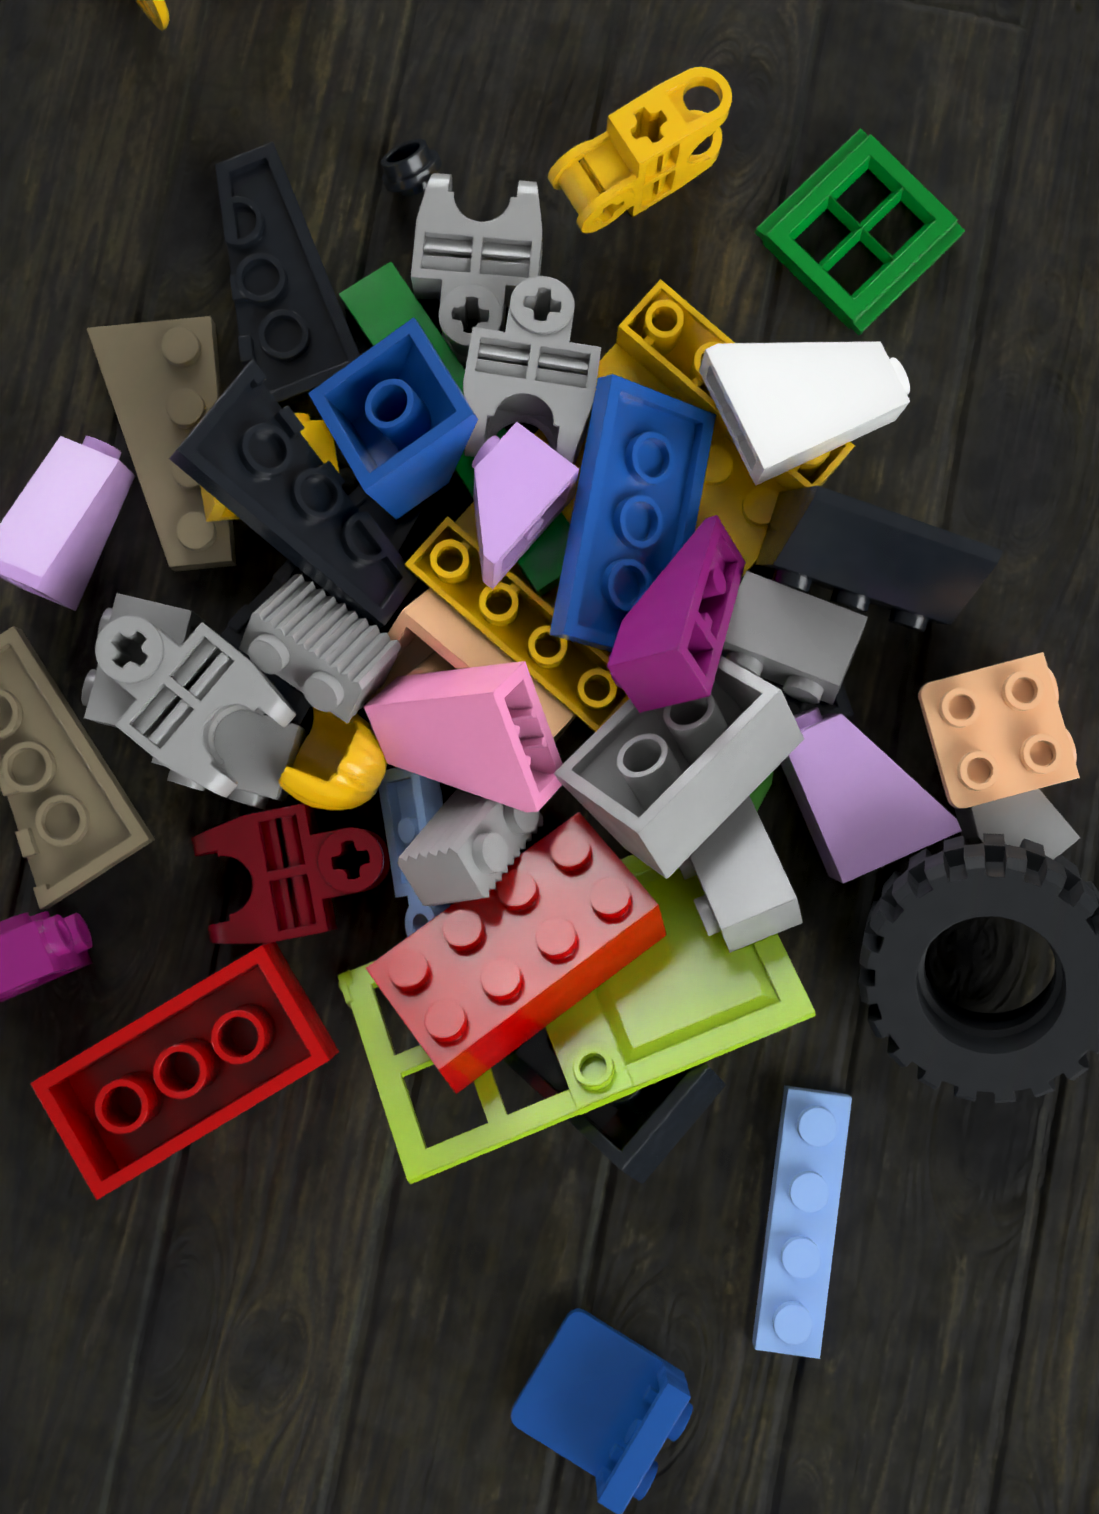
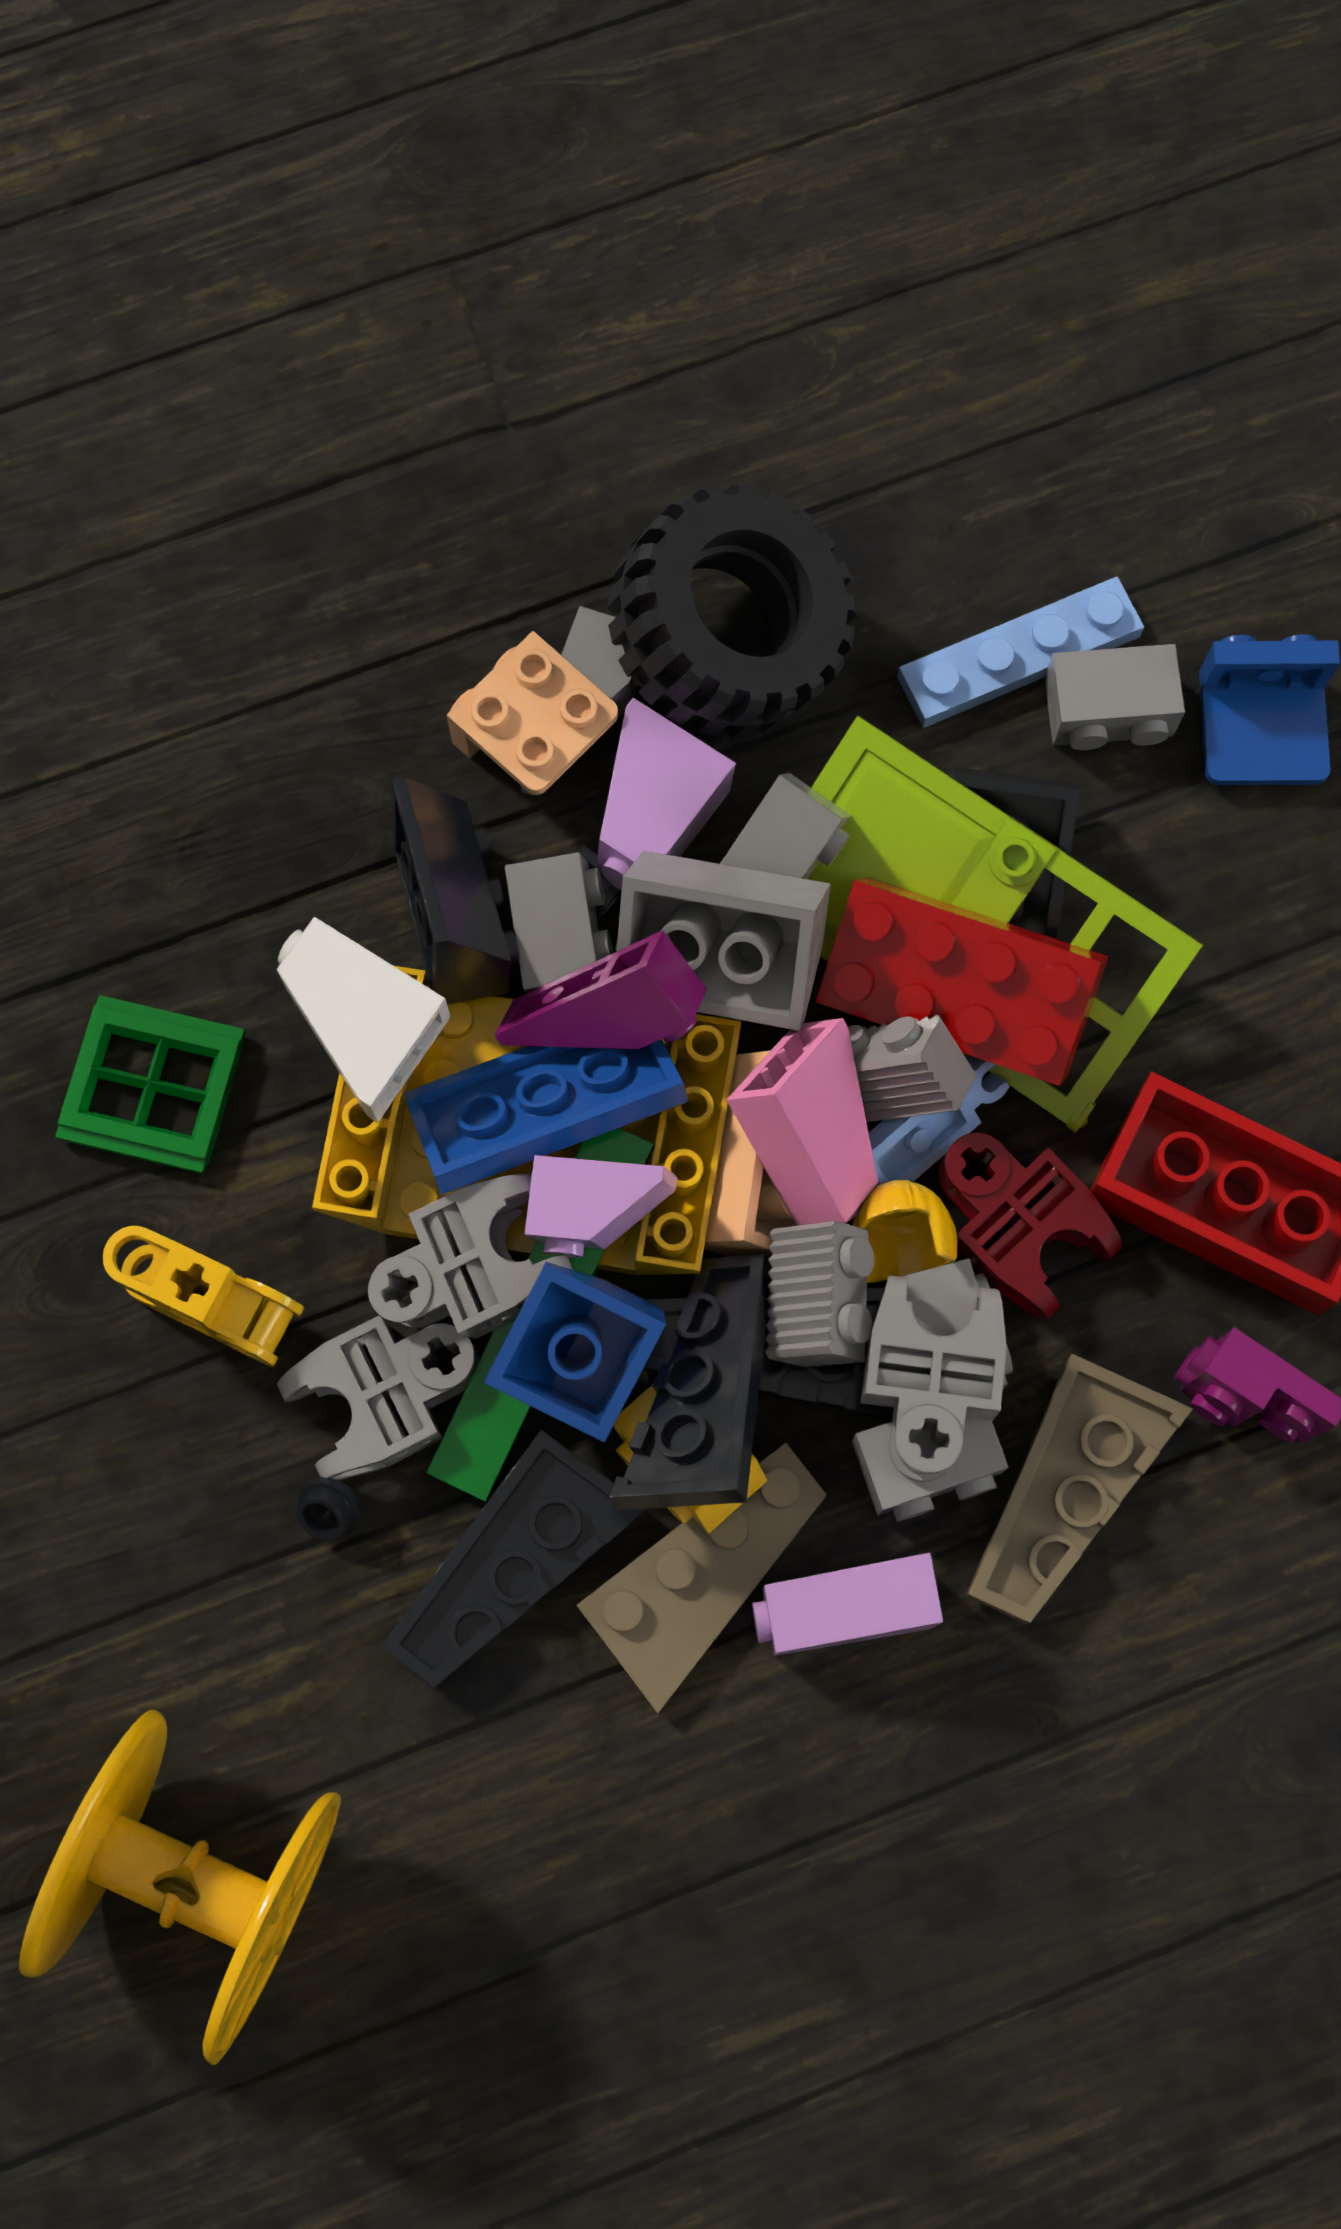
camera: 120 degrees left, 10 degrees down
none -> light grey brick [1044,644,1185,750]

